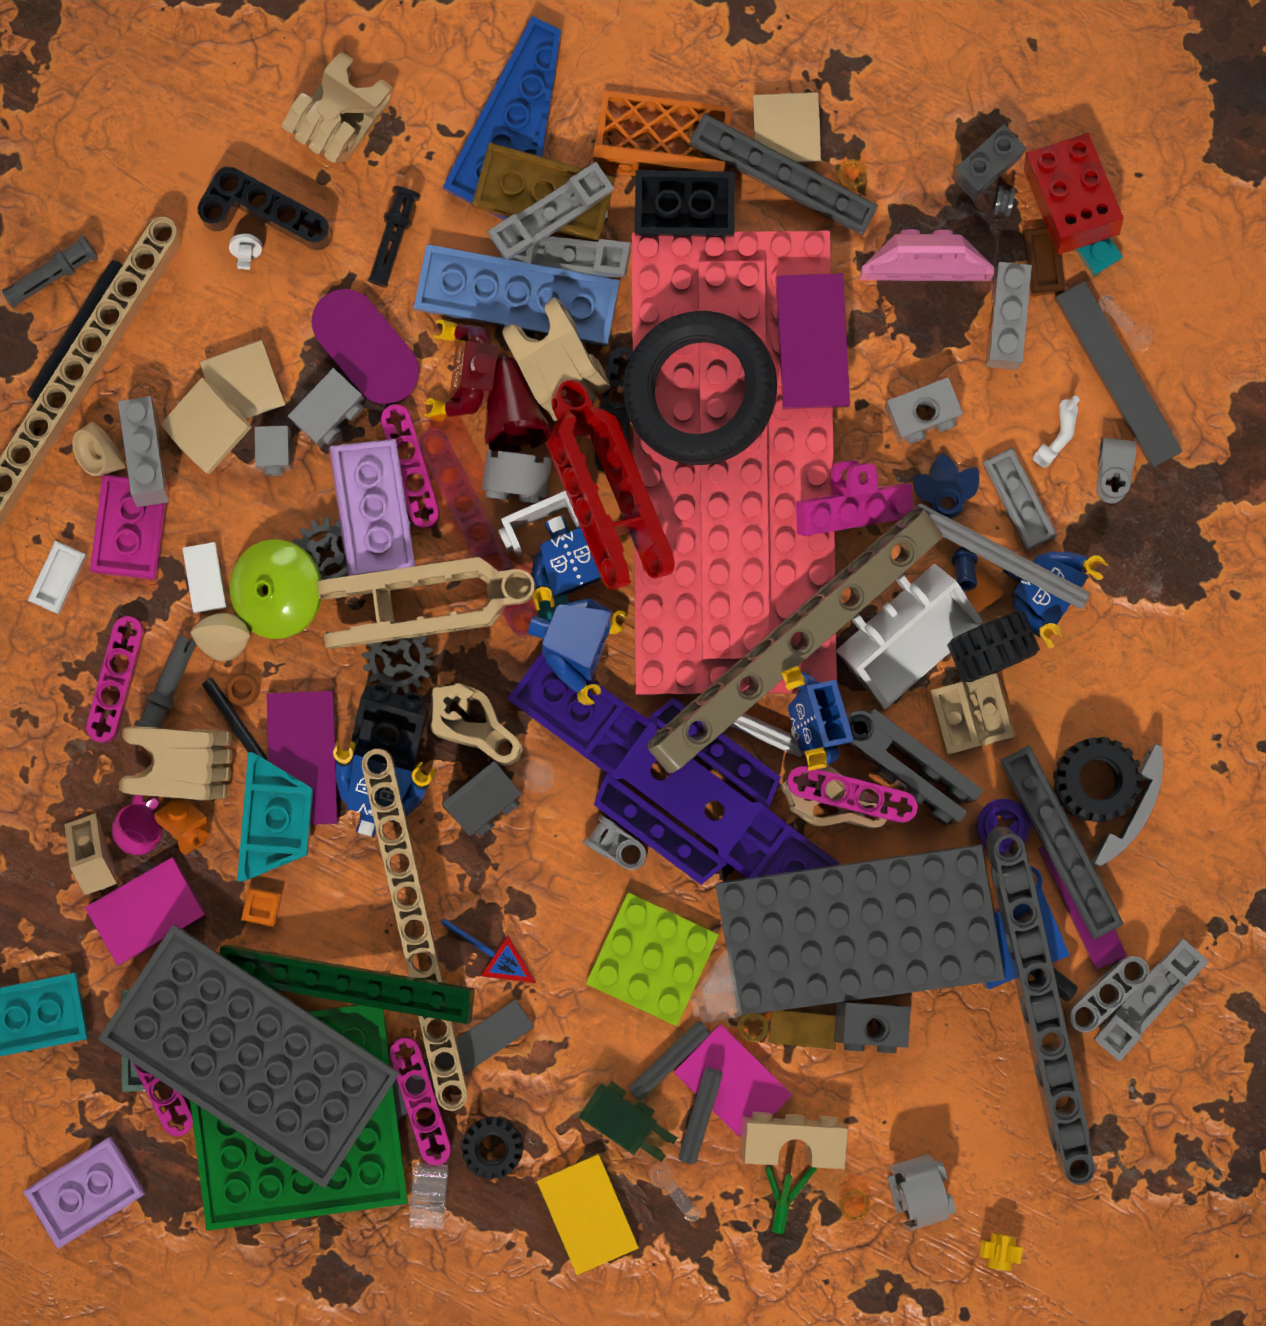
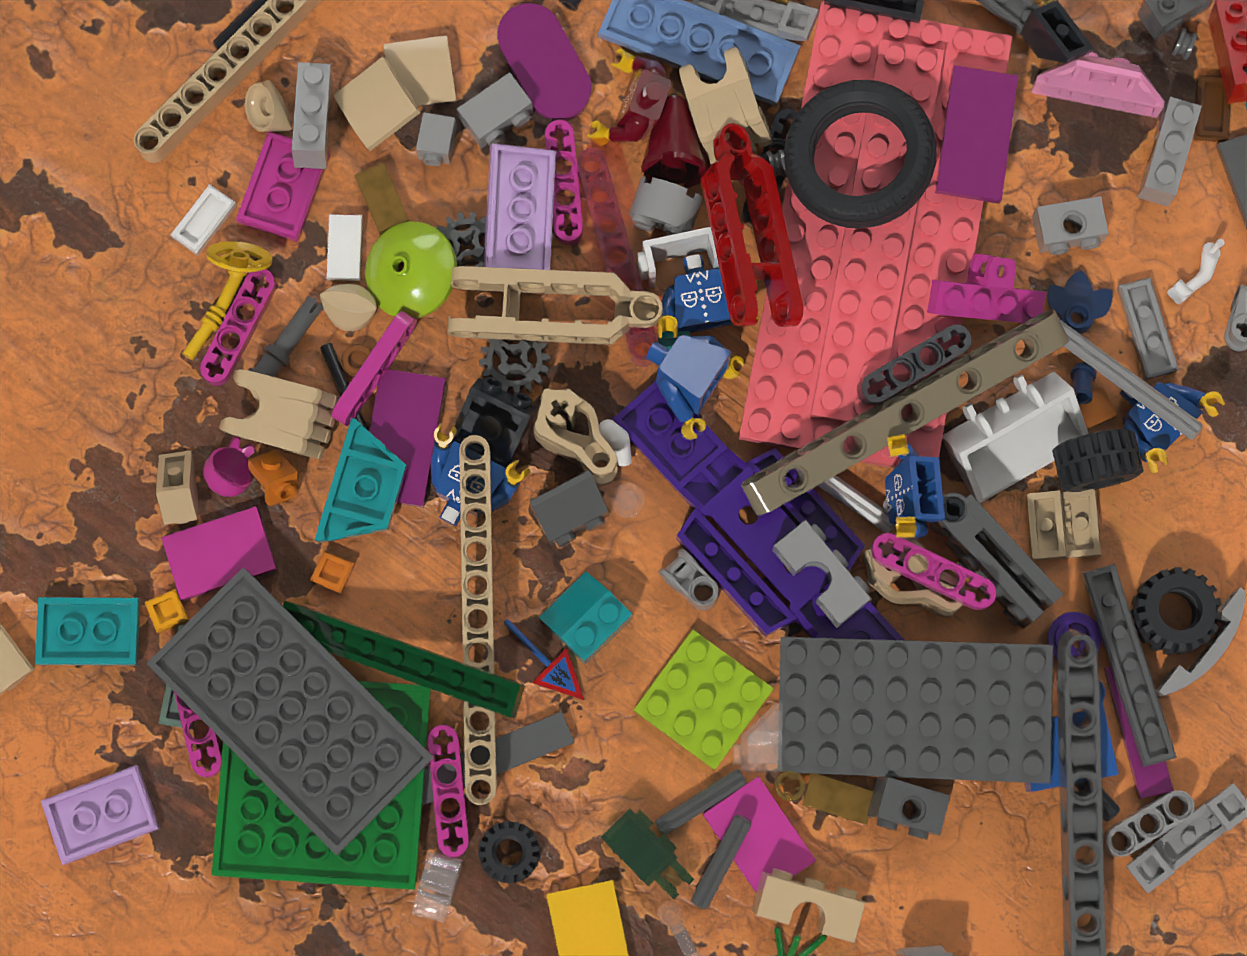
camera: 10 degrees right, 5 degrees down
none -> light orange tile [145,589,189,634]
none -> yellow dish [182,241,272,360]
none -> dark pink beam [332,311,417,426]
none -> pearl gold tile [354,163,410,235]
none -> teal slope [539,571,633,665]
none -> white arm [599,419,632,466]
none -> dark grey bush [766,149,787,179]
none -> light grey arch [772,520,871,628]
none -> black beam [857,324,971,405]
none -> black slope [1020,0,1094,63]

